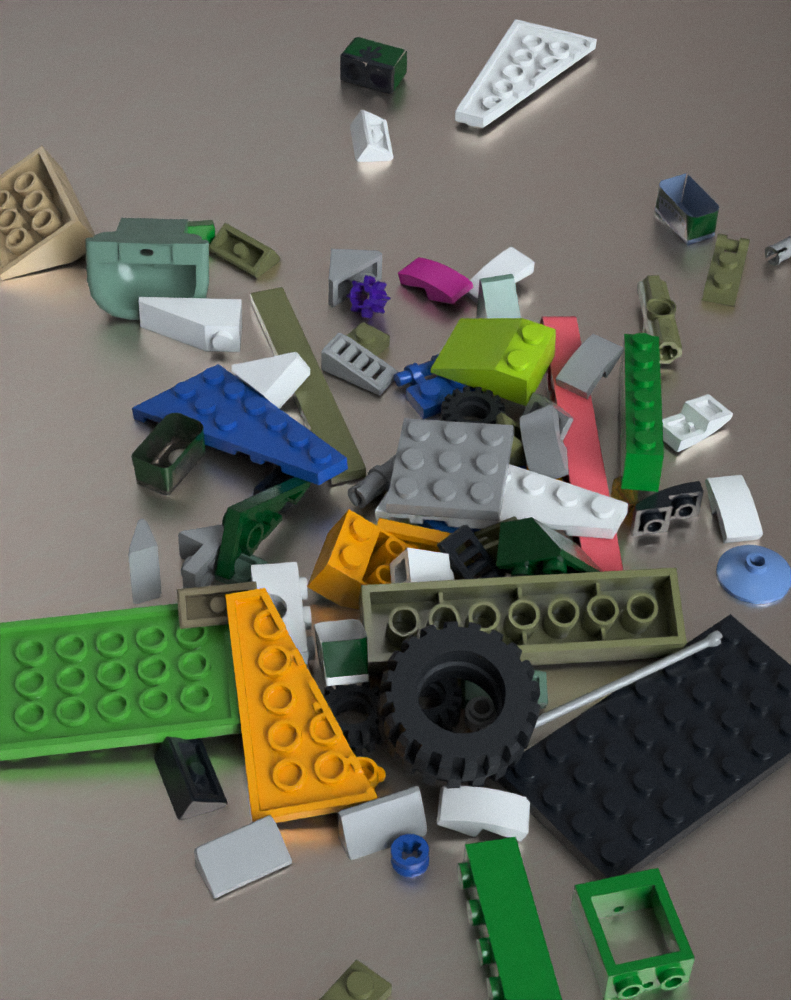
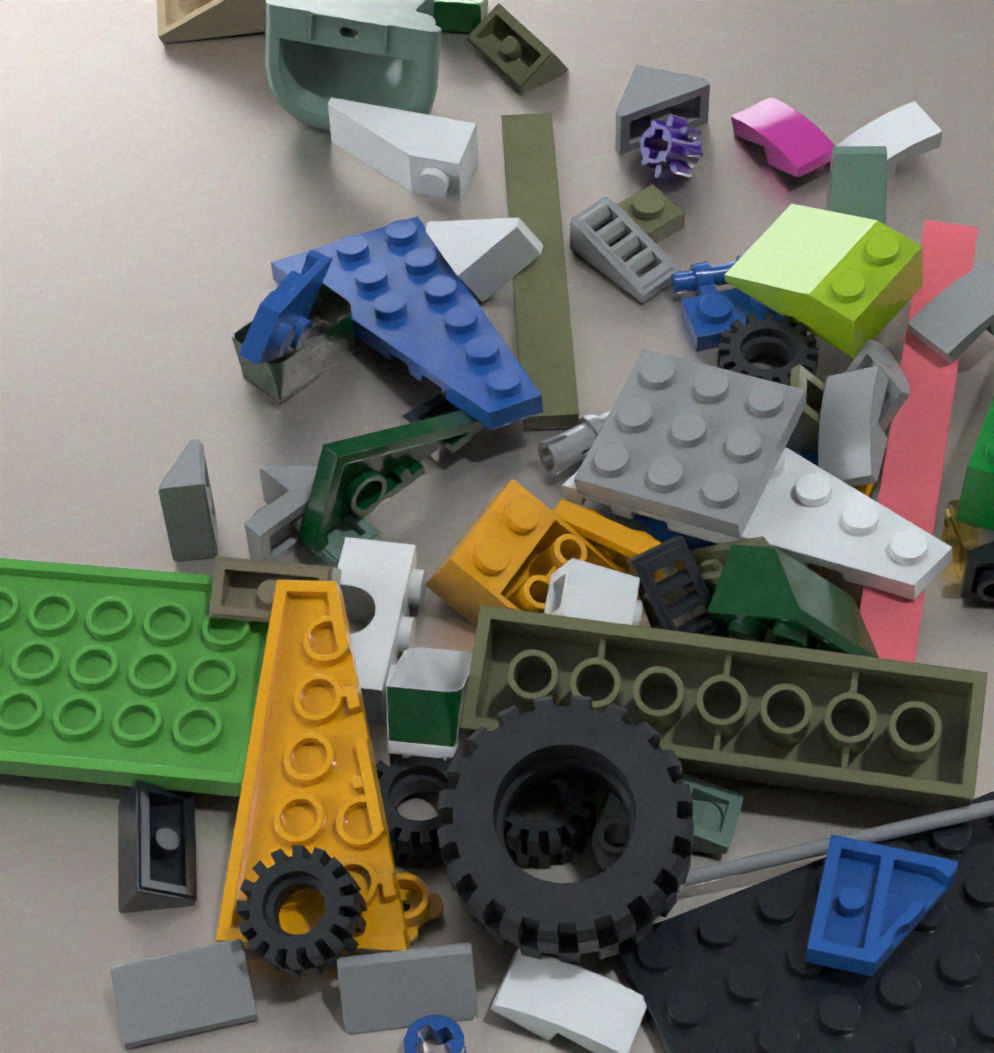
camera: 20 degrees right, 5 degrees up
none -> black tyre [236,845,367,978]
none -> blue wing [238,249,333,365]
none -> blue wing [805,834,958,976]

